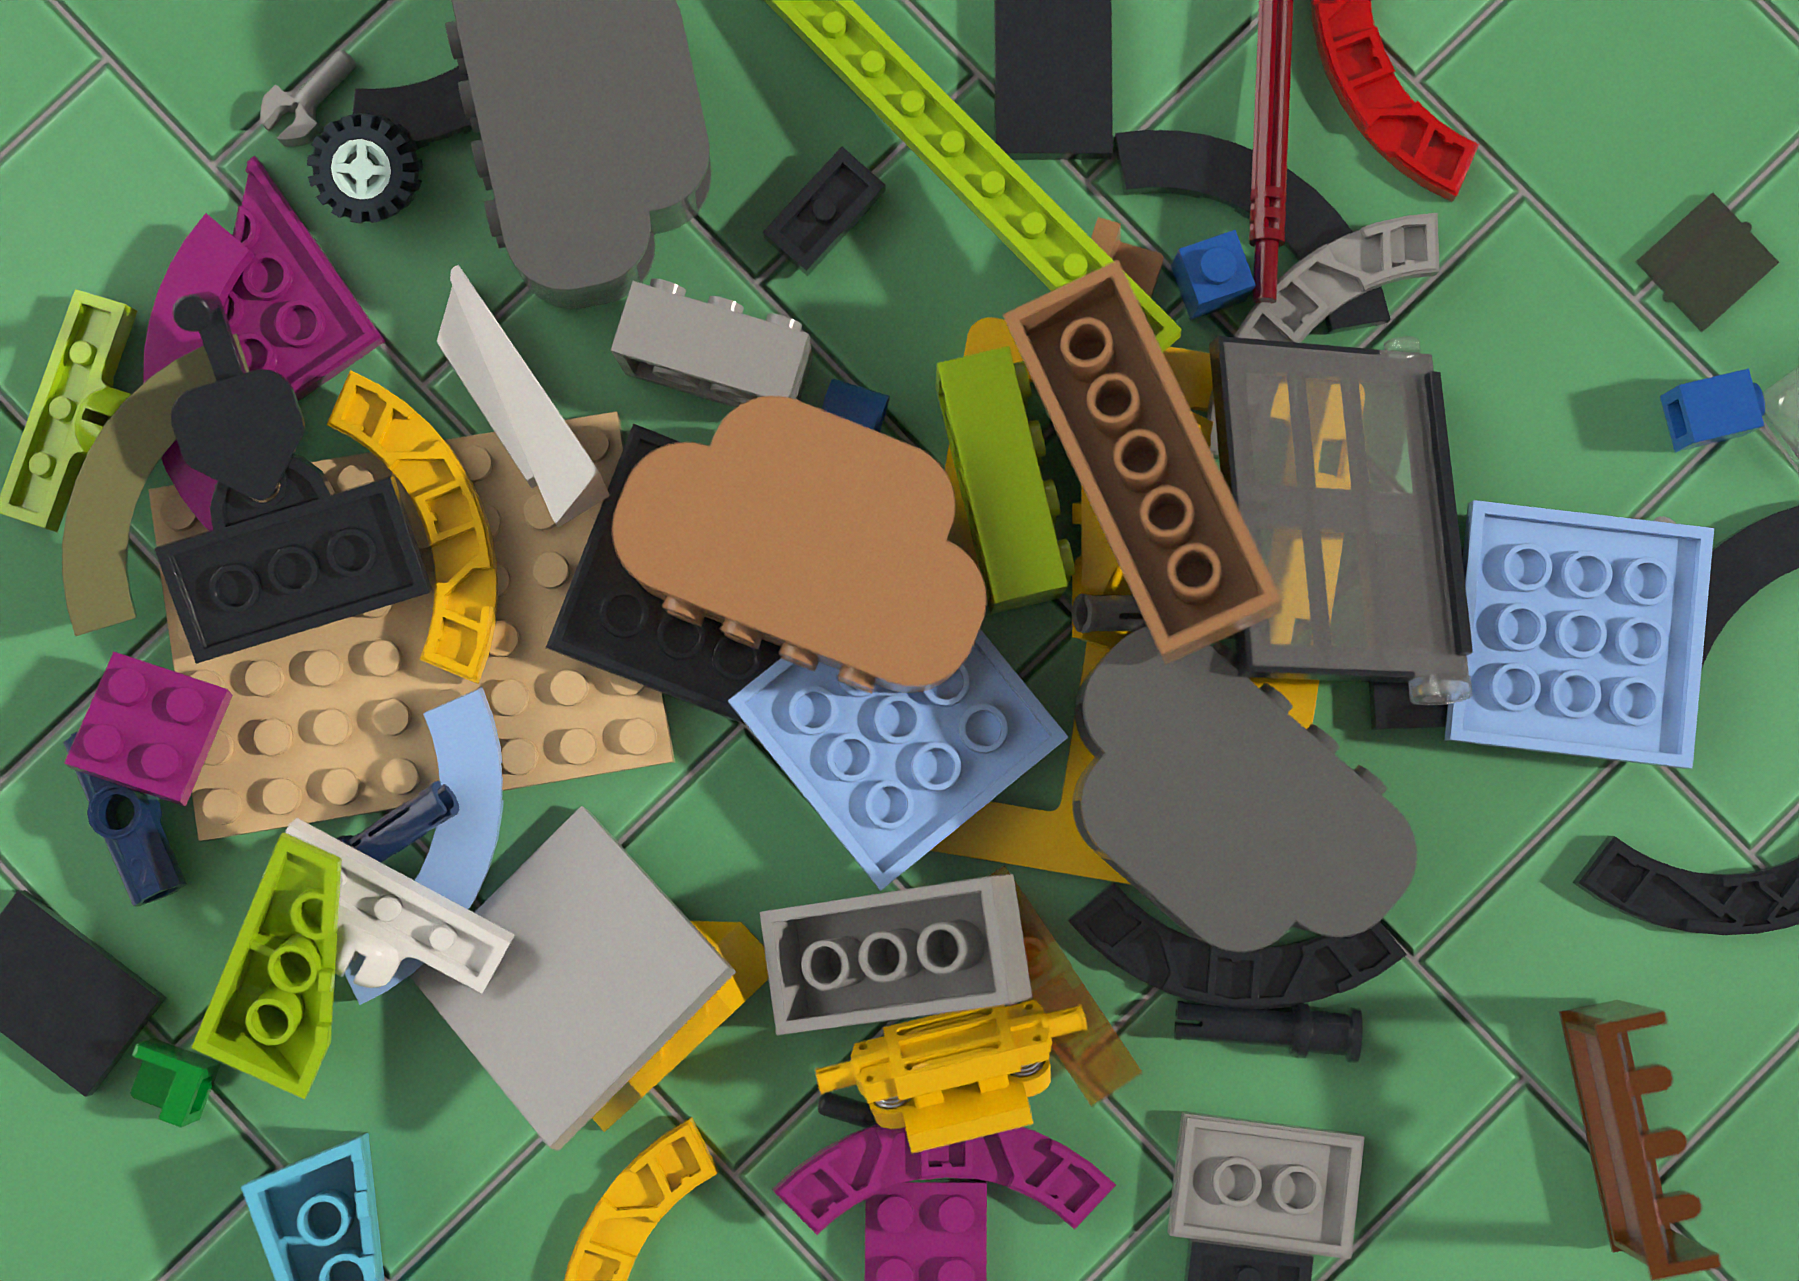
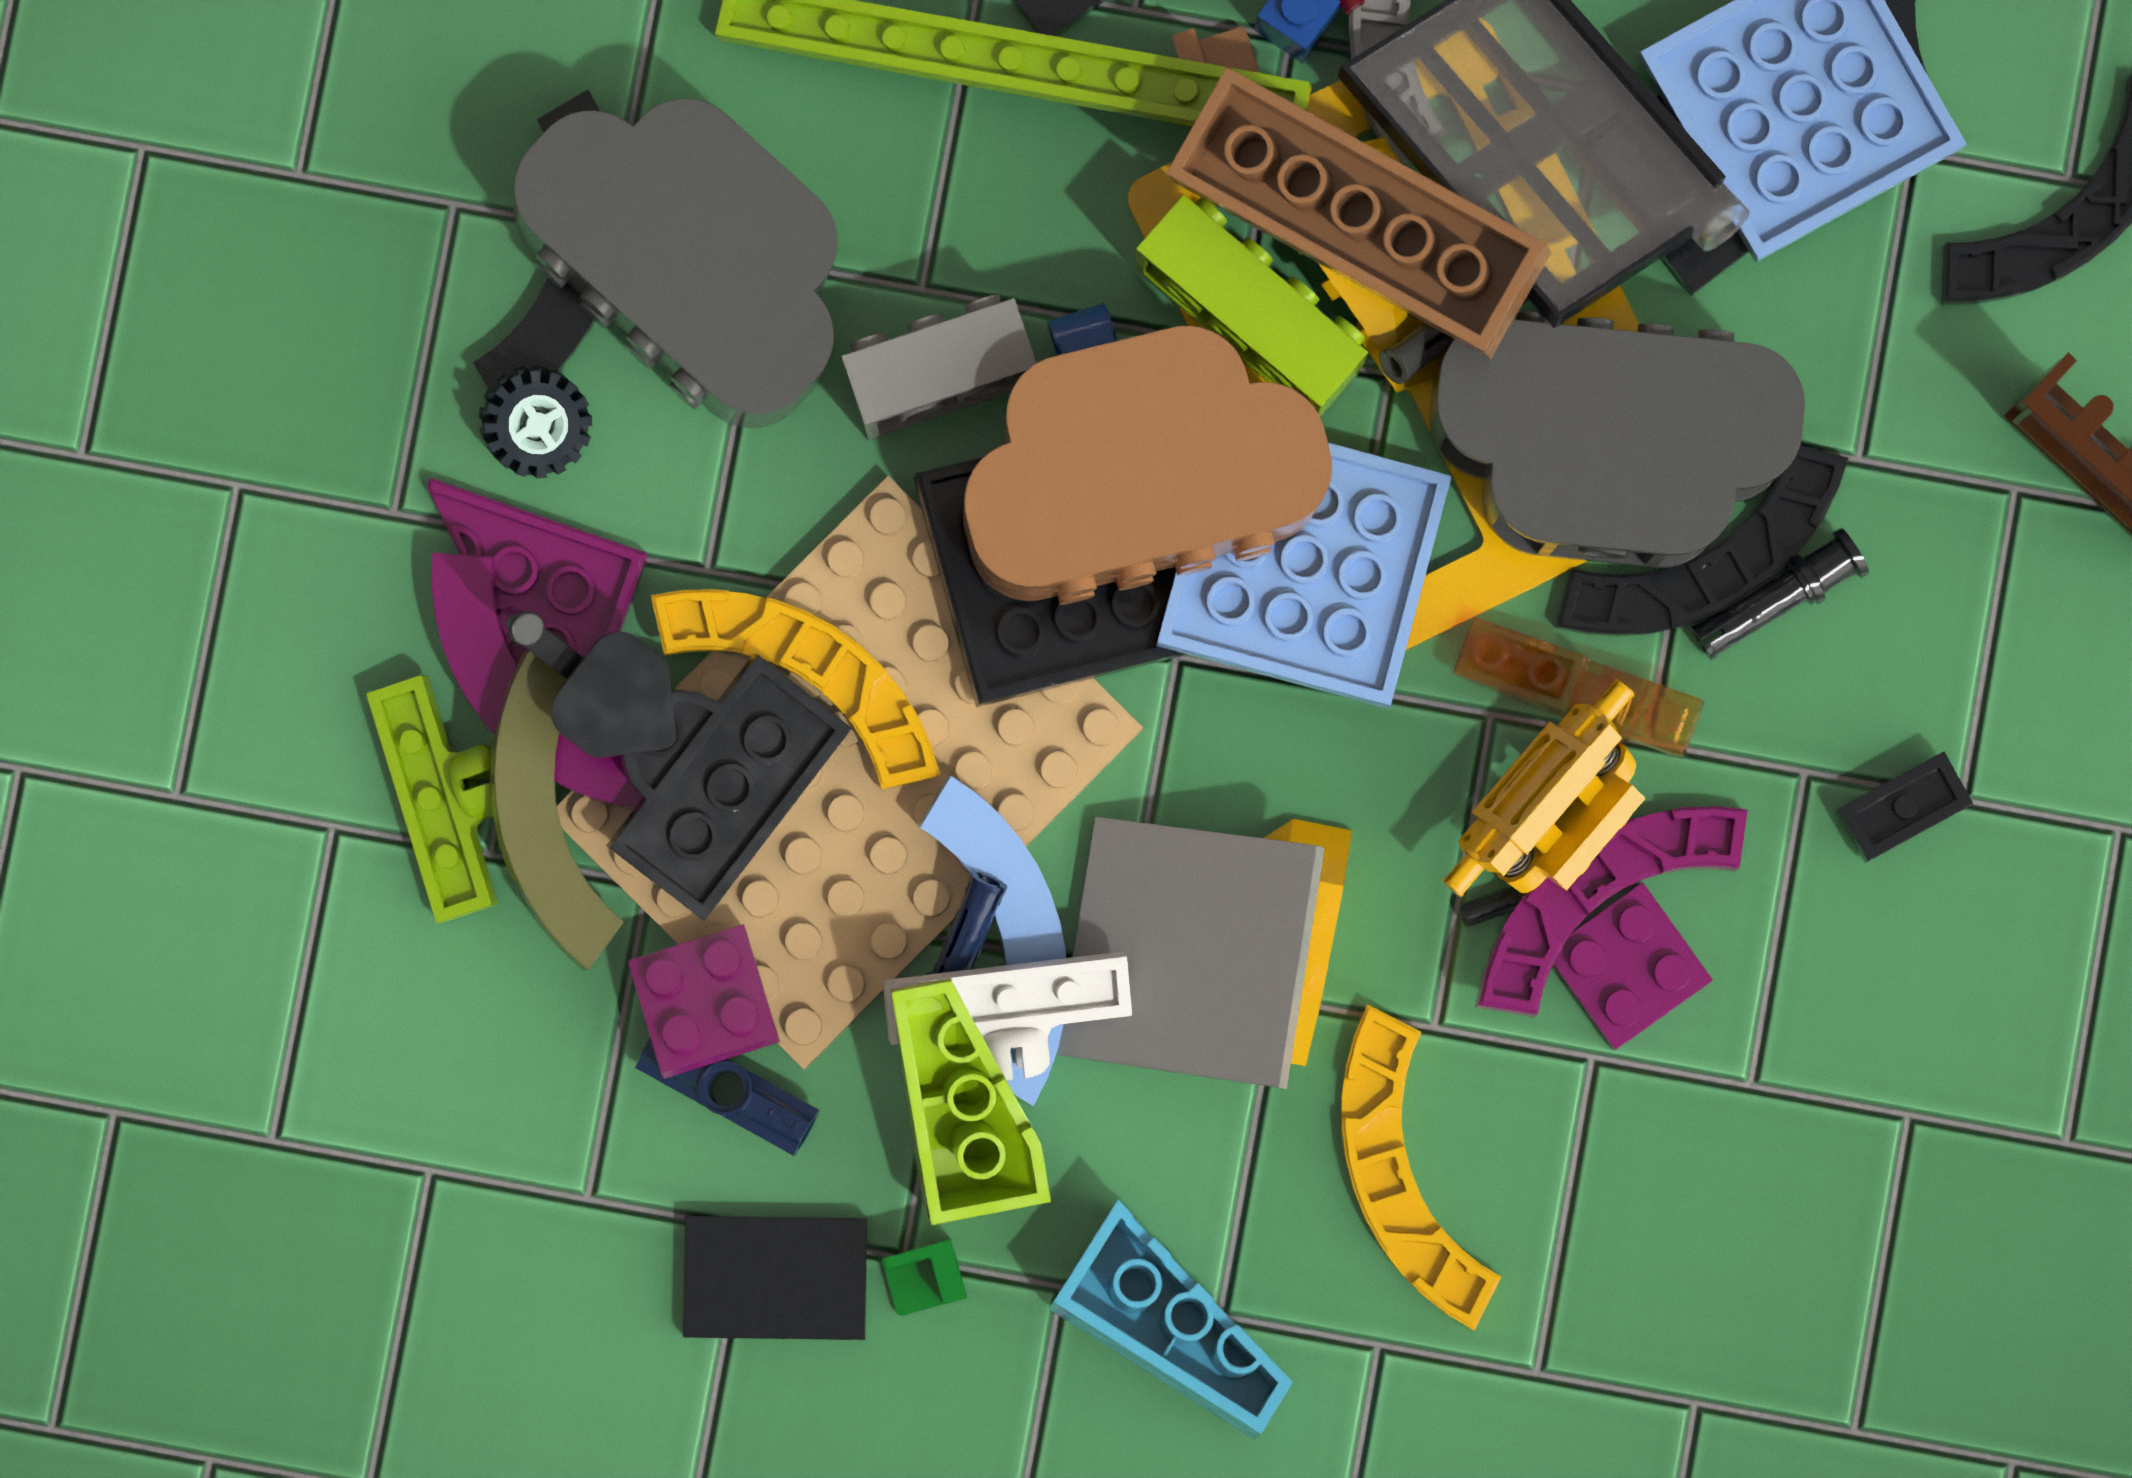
camera: 40 degrees left, 0 degrees up
light grey bar [260,50,356,146] -> none
white wedge [437,265,610,528] -> none
light grey brick [759,874,1032,1035] -> none
black plate [763,146,886,276] -> none
light grey tile [1167,1111,1365,1259] -> none

